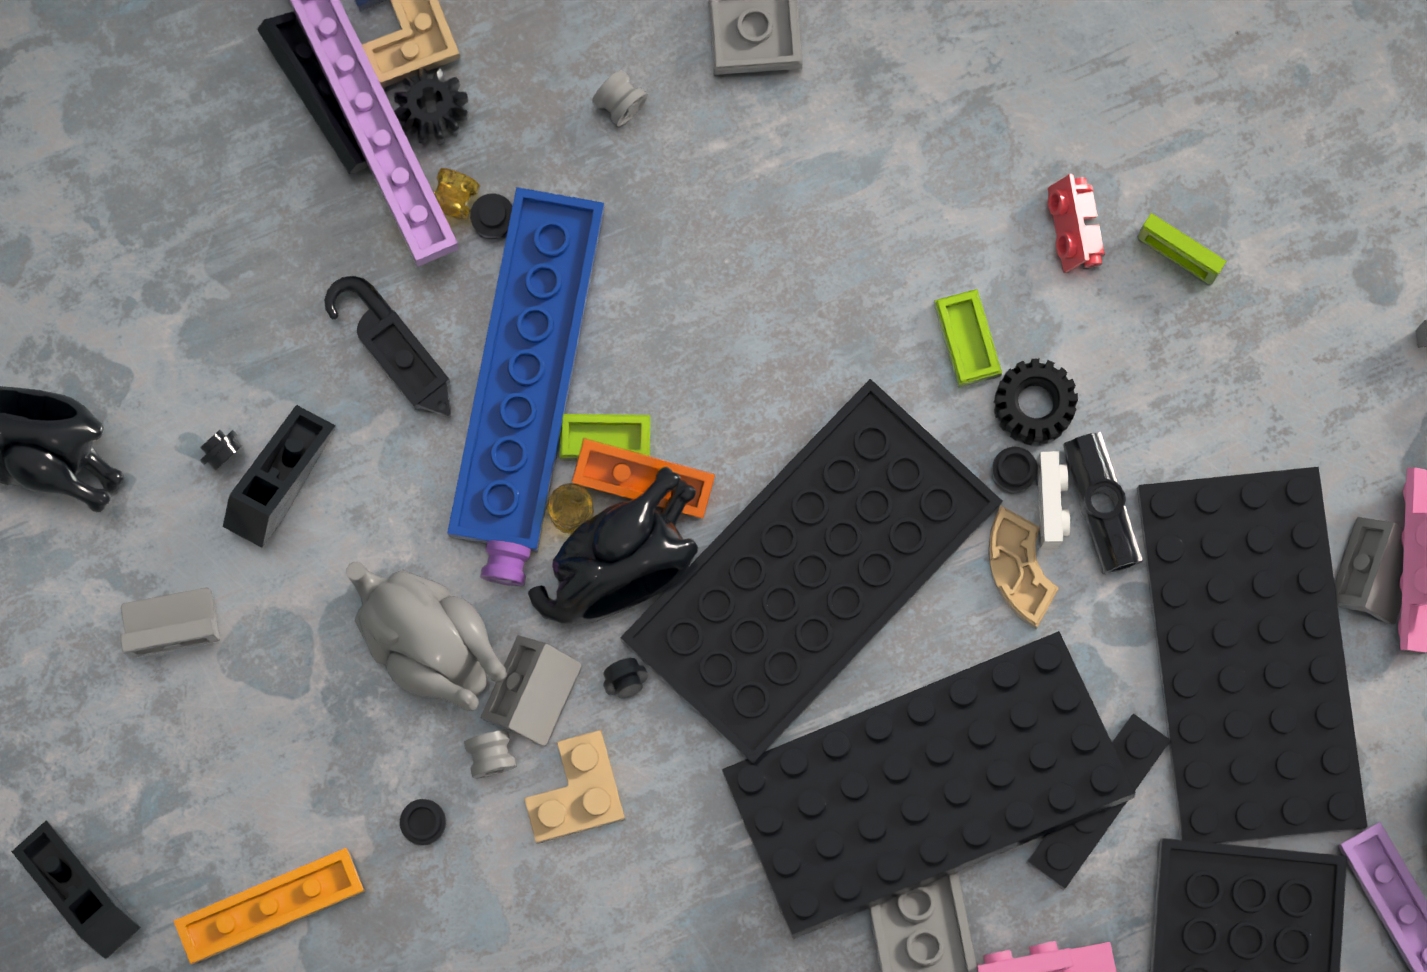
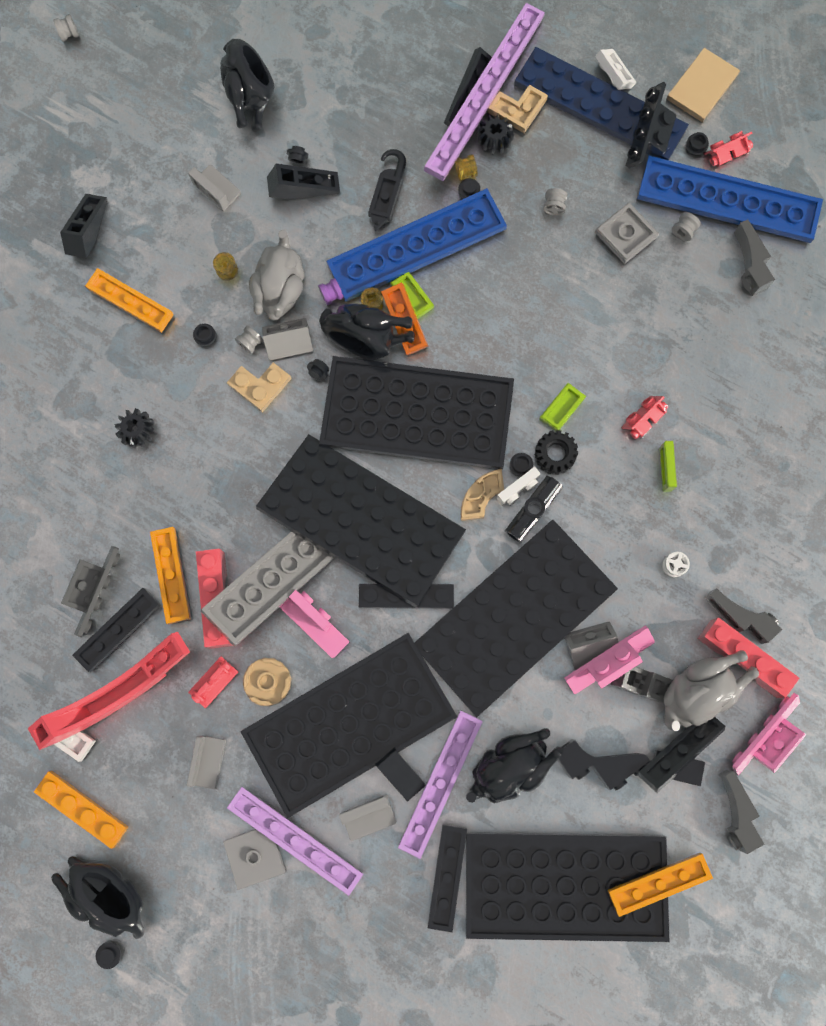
camera: 60 degrees right, 0 degrees up
none -> clear yellow wheel [213,252,238,280]
none -> white wheel [662,552,690,578]

